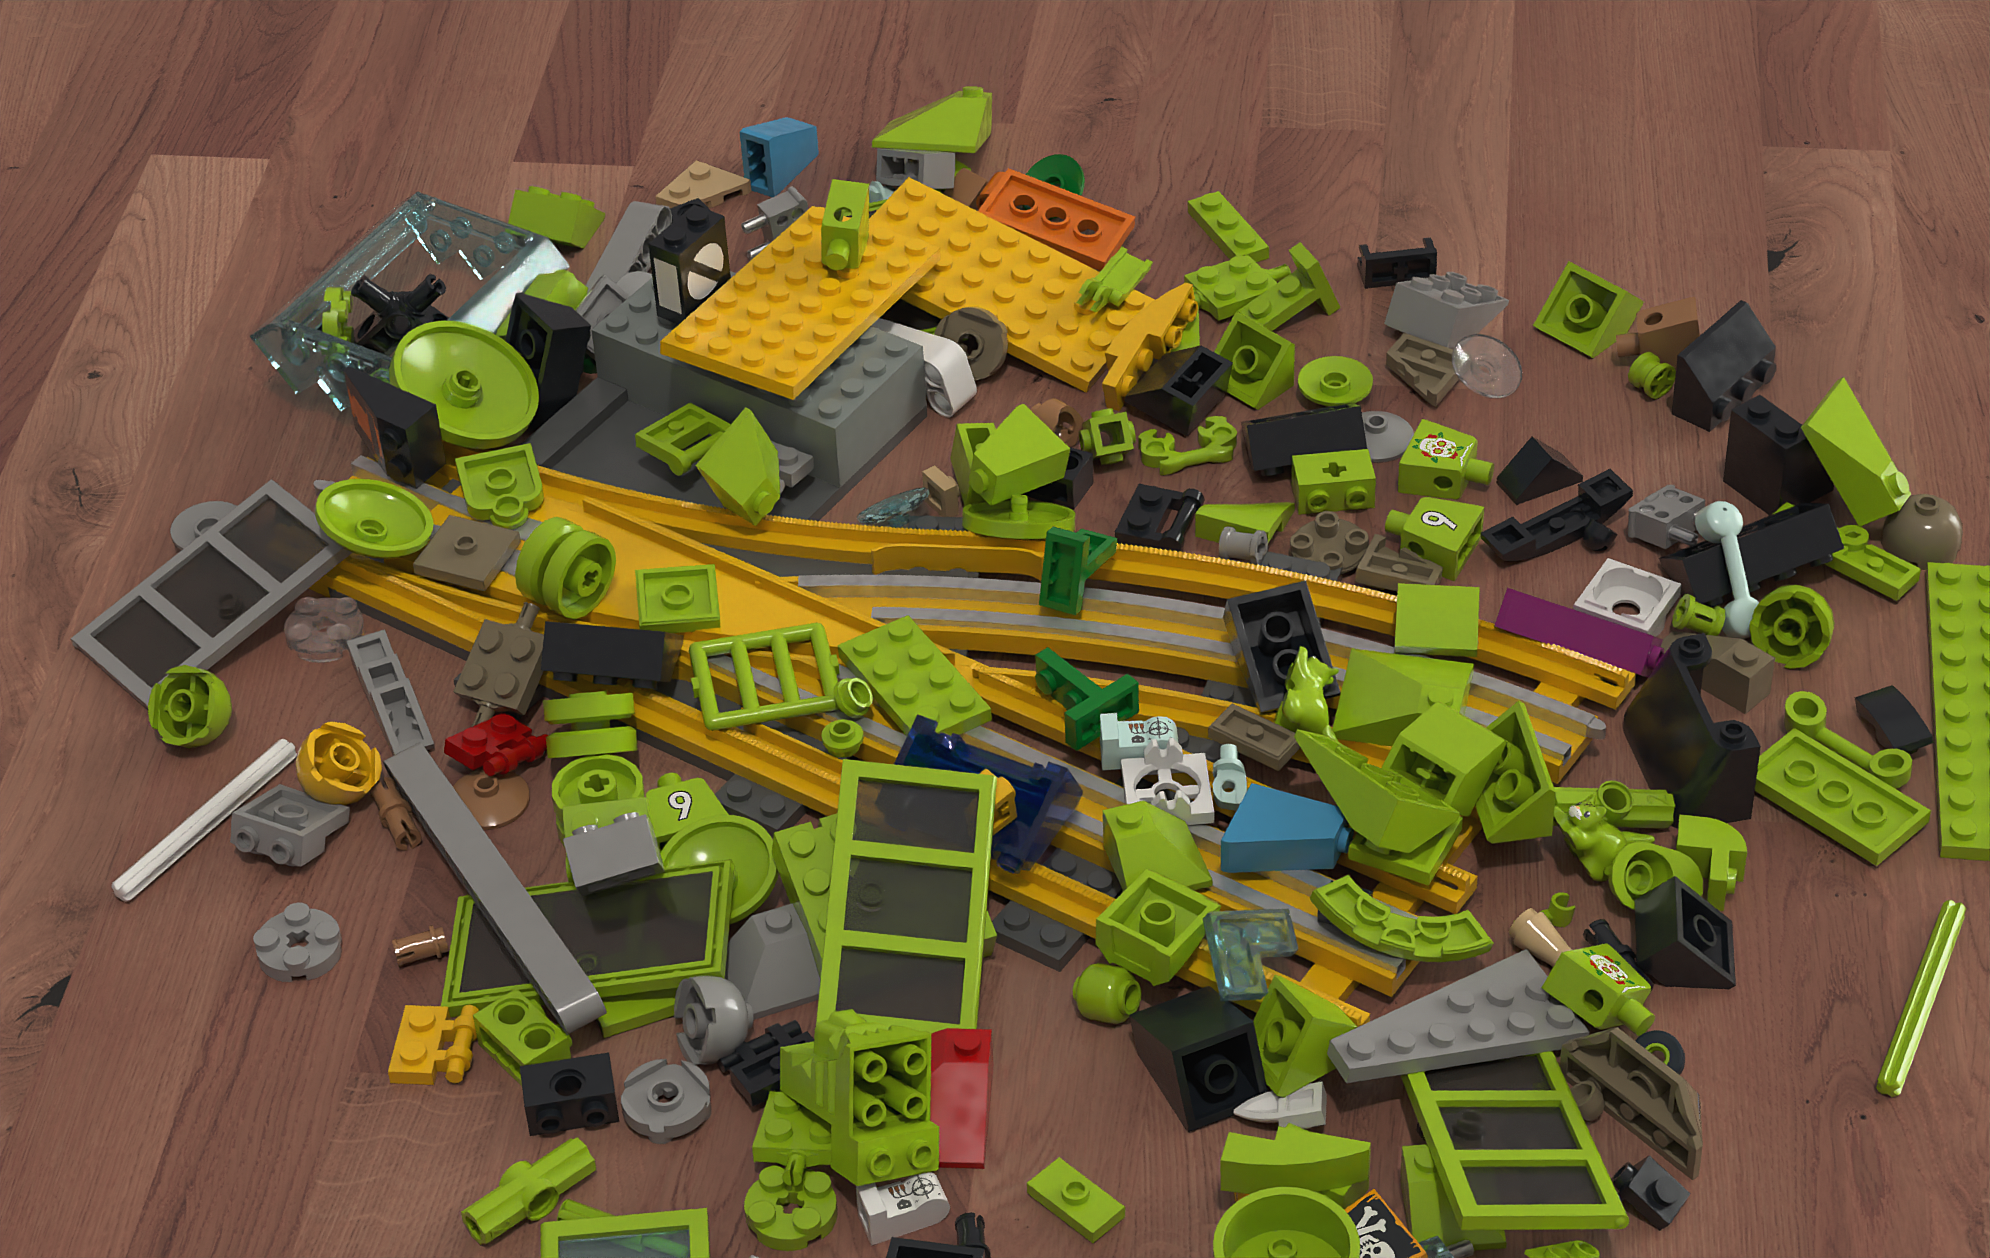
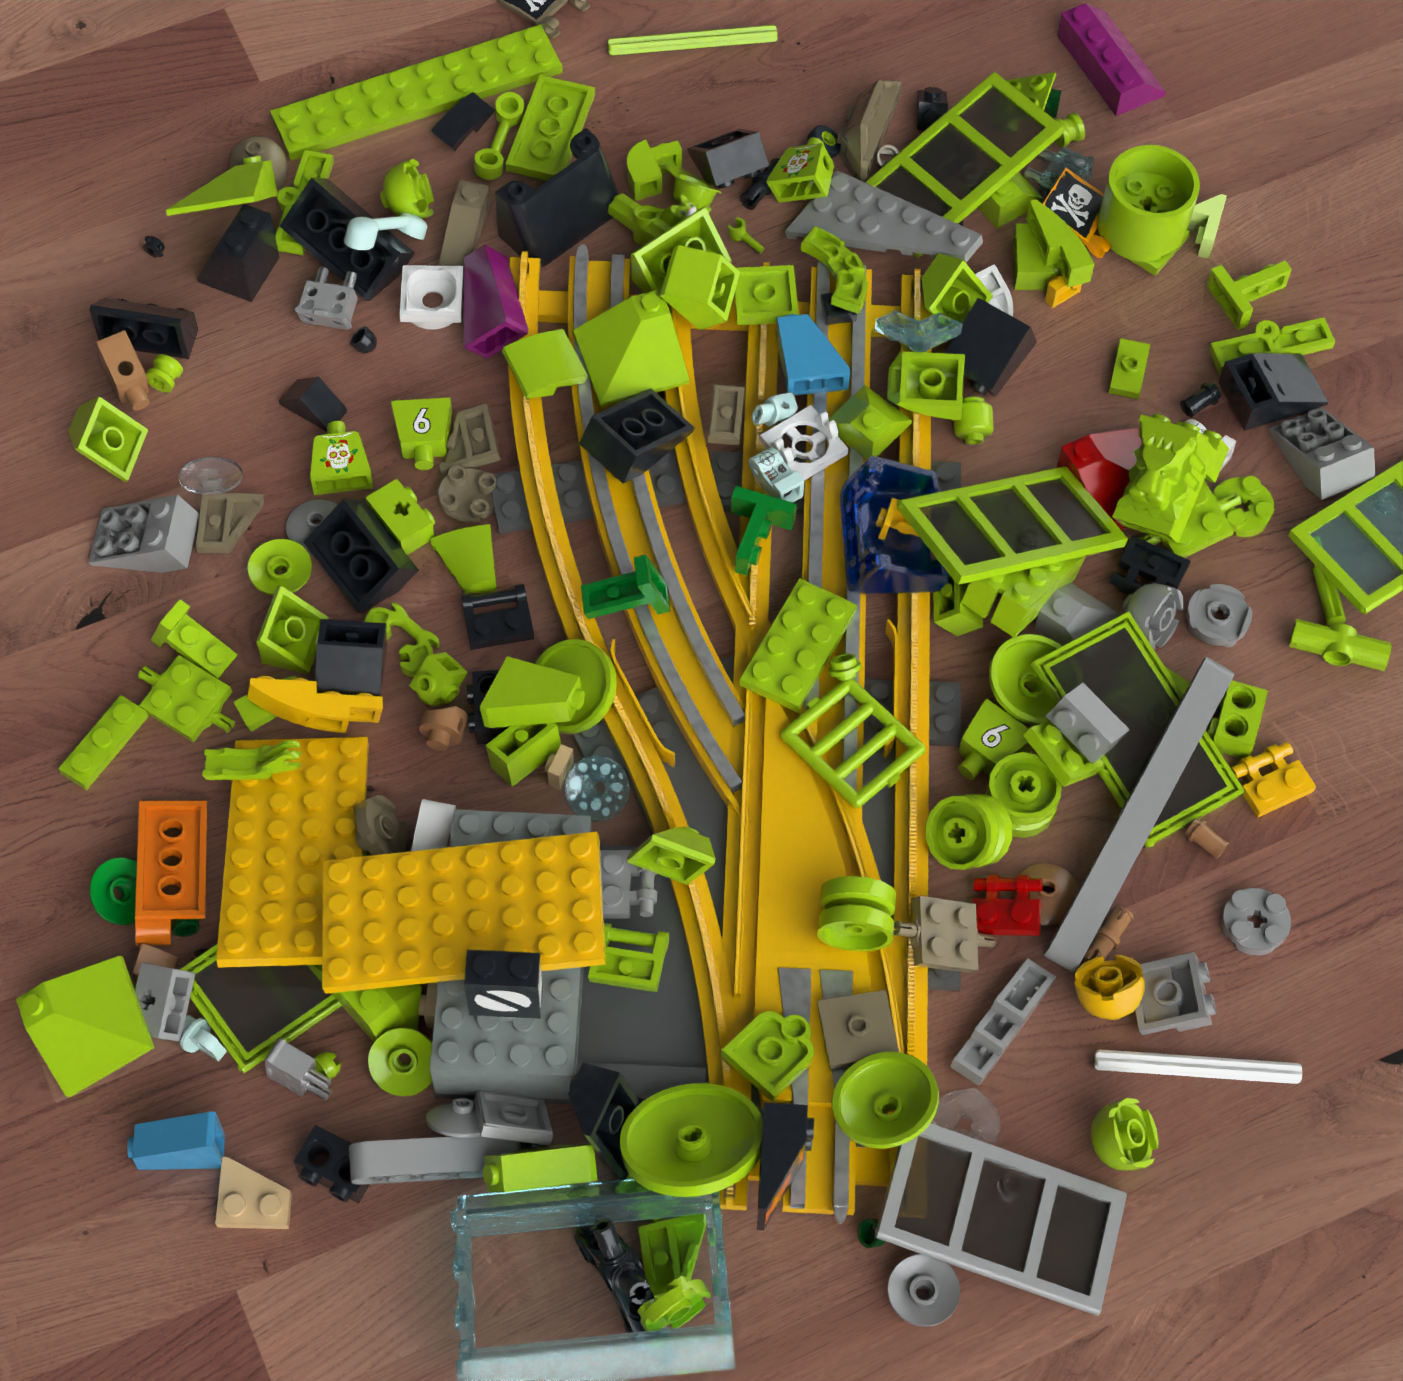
camera: 125 degrees left, 20 degrees up
lime slope [506,186,605,249] -> none
black brick [520,1052,619,1136] -> none
black slope [541,621,684,689] -> none
lime tile [635,564,721,633] -> none
lime torso [821,179,869,271] -> none
lime plate [821,719,864,758] -> none
light grey bush [1219,526,1268,565] -> none
lime animal [1273,646,1339,741] -> none
lime wedge [1294,729,1460,855] -> none
black hinge [1357,237,1437,289] -> none
black slope [1481,469,1633,561] -> none
tan cone [1509,908,1573,967] -> none
lime bush [1672,594,1726,636] -> none

